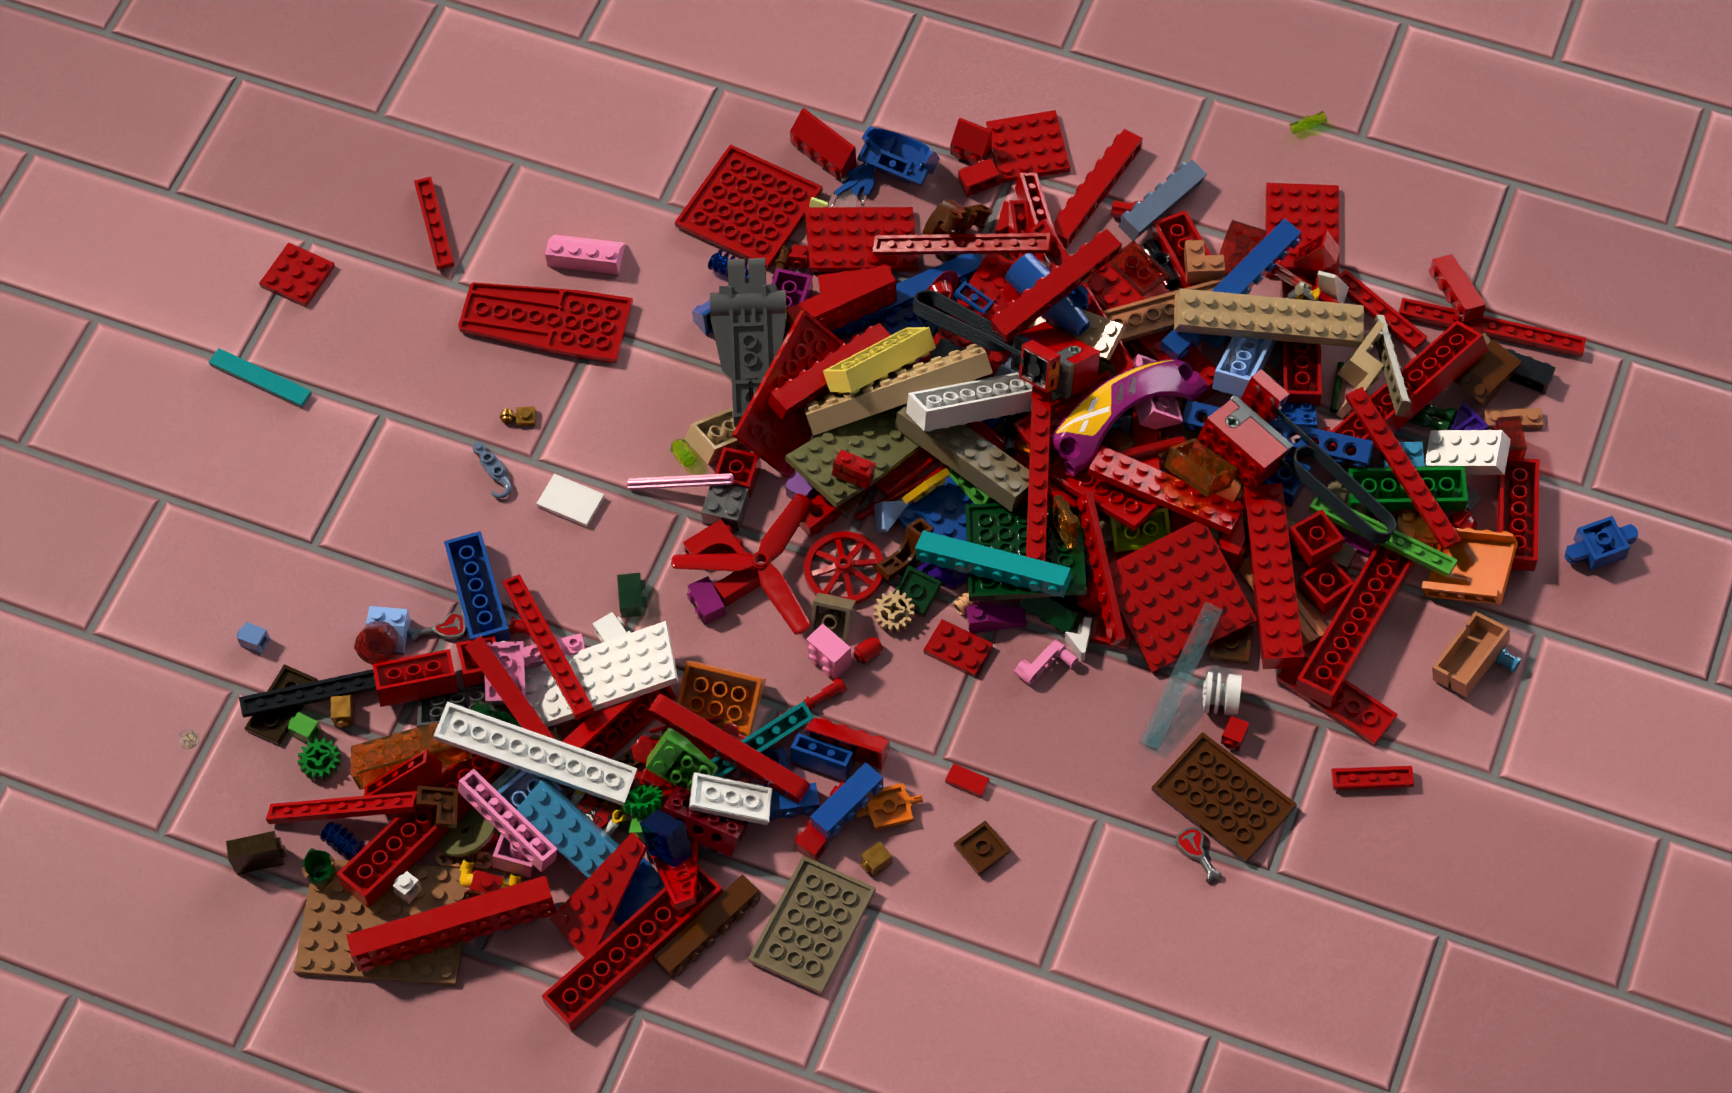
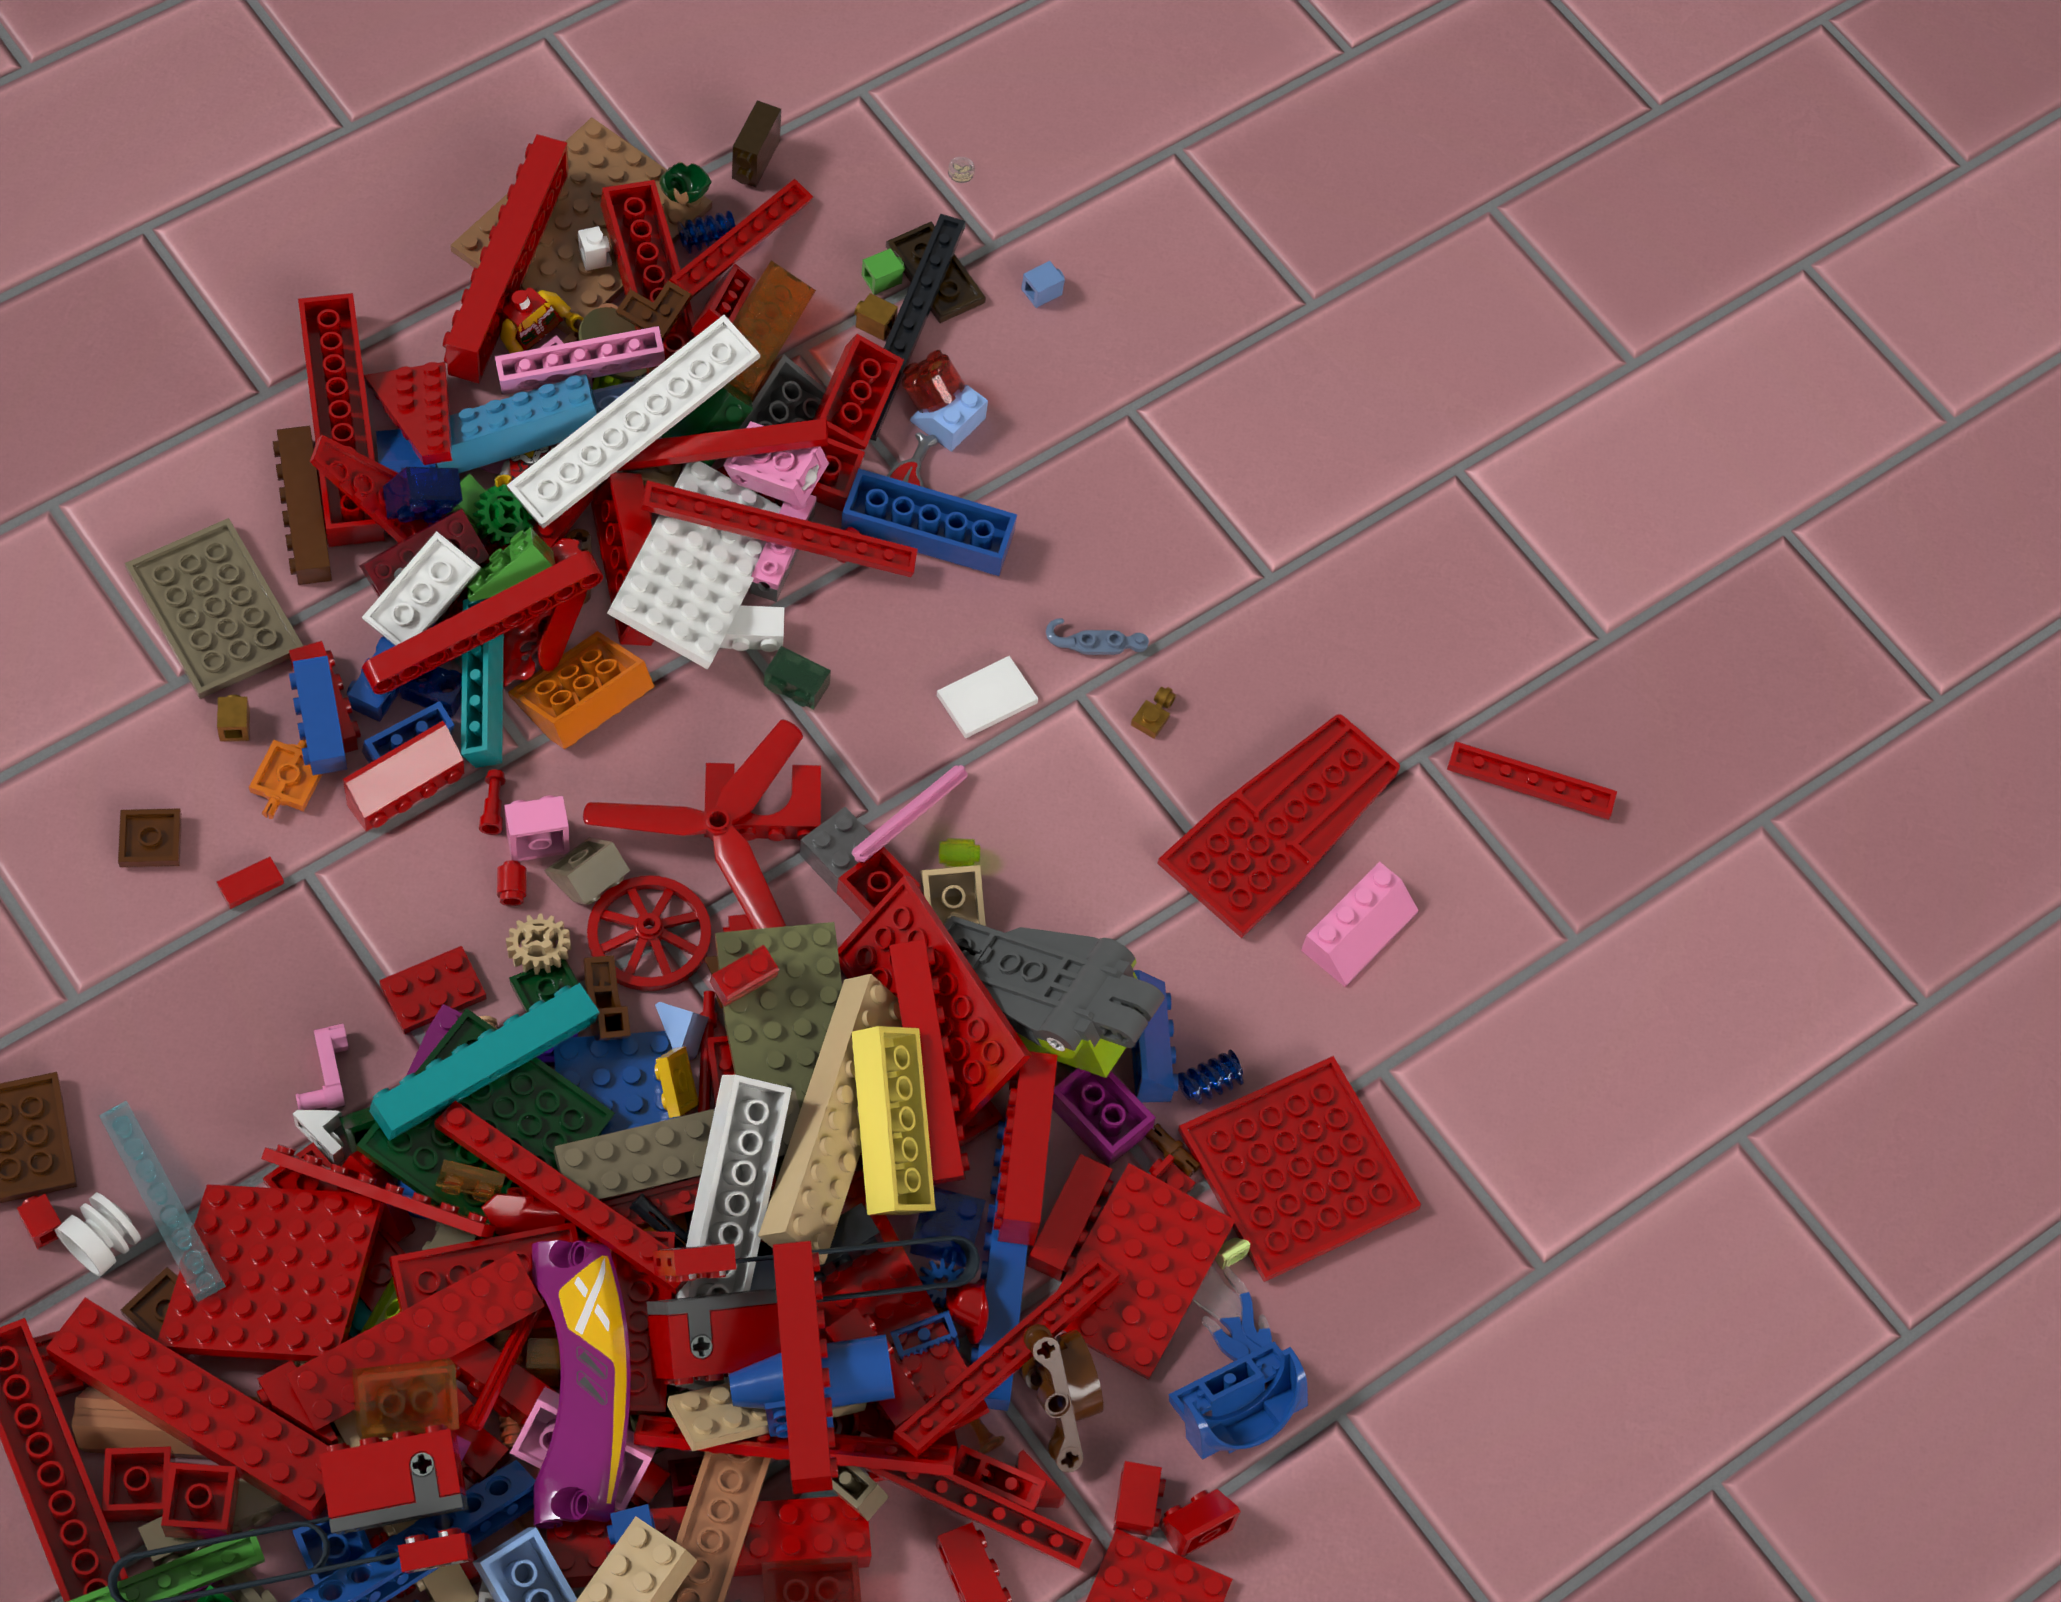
camera: 110 degrees right, 0 degrees up
teal tile [209,348,312,408] -> none
red plate [259,242,335,307] -> none
green gear [297,738,342,781] -> none
magenta brick [686,576,726,624] -> none
red slope [790,108,857,181] -> none

